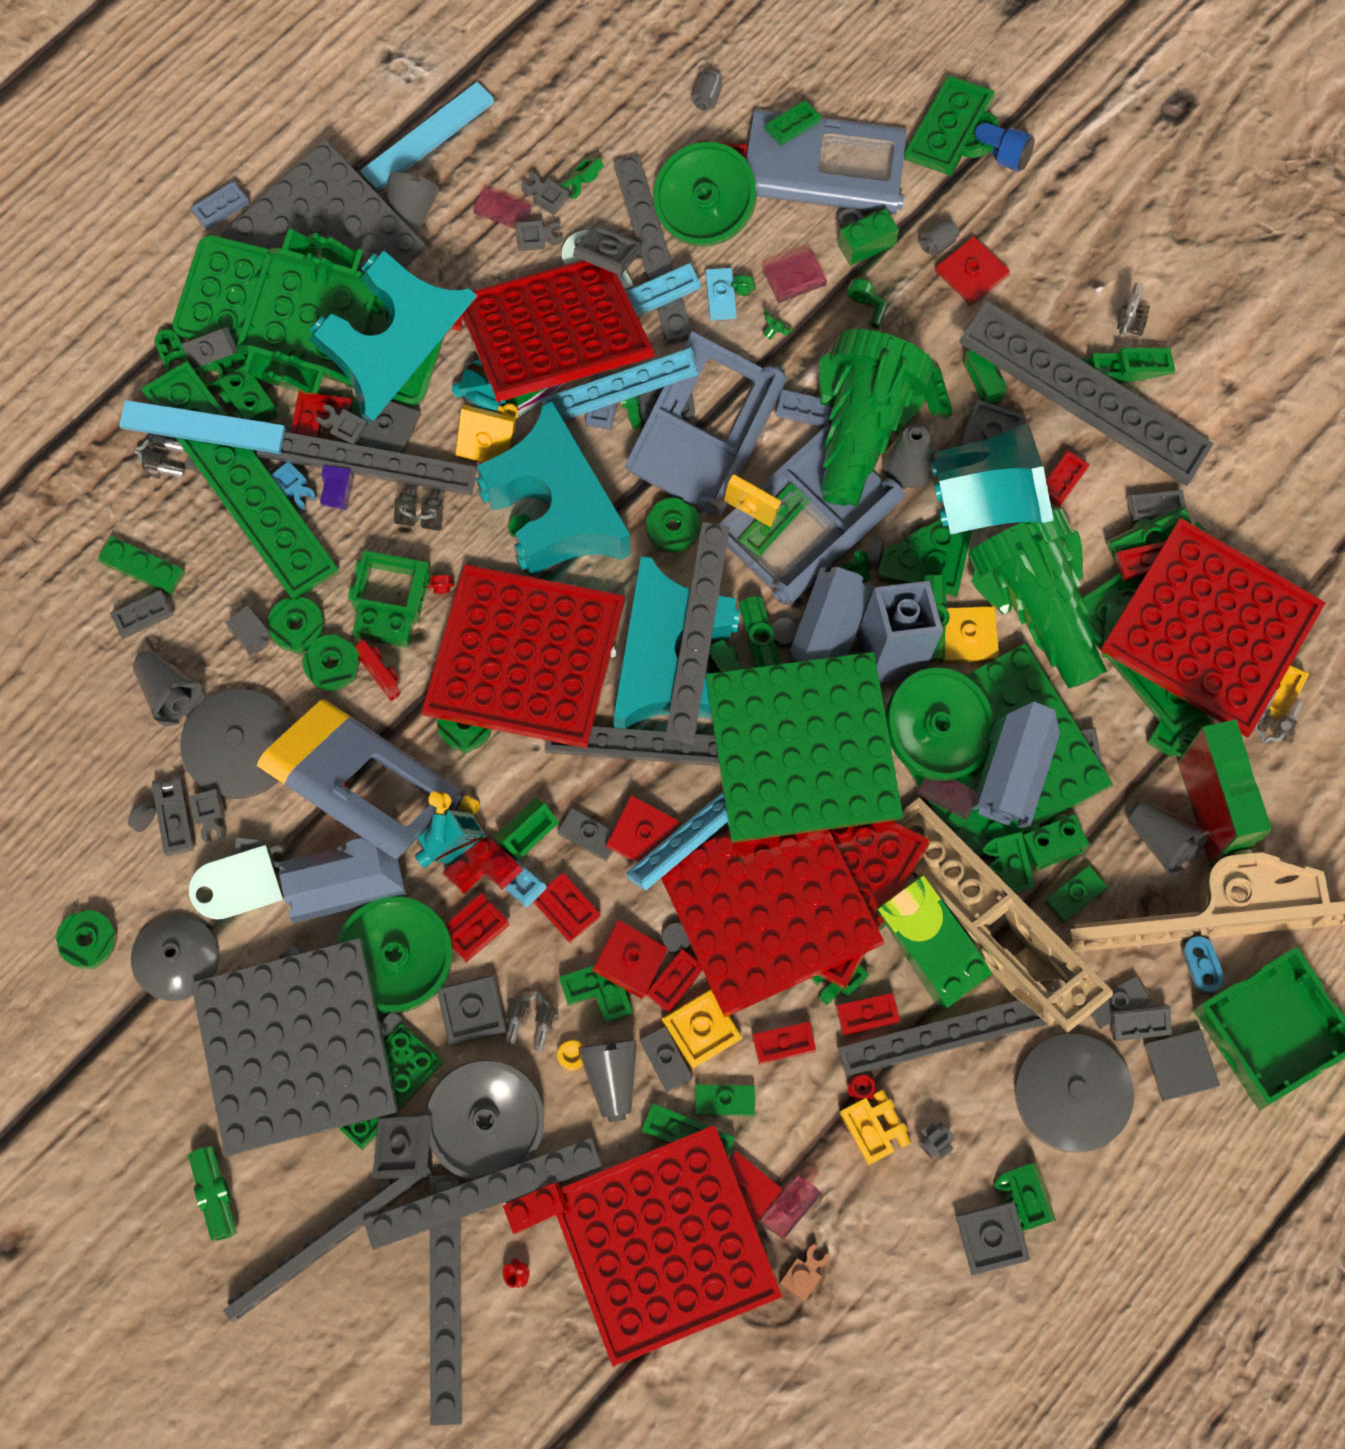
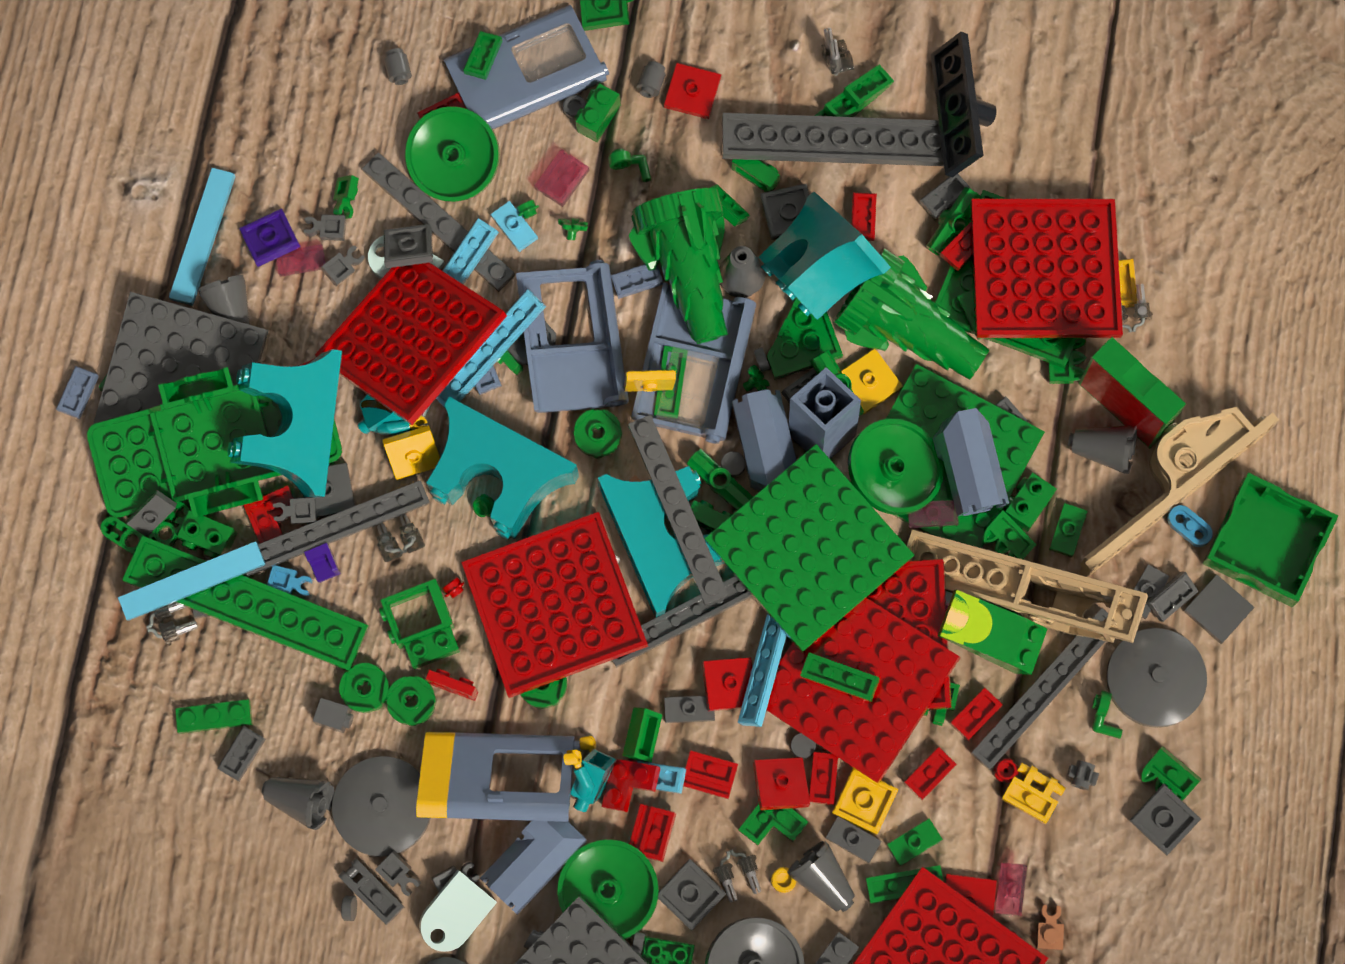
camera: 25 degrees left, 5 degrees up
none -> dark purple plate [239,209,300,267]
none -> green plate [800,653,880,702]
none -> black plate [930,31,997,178]
none -> green plate [1092,691,1123,739]

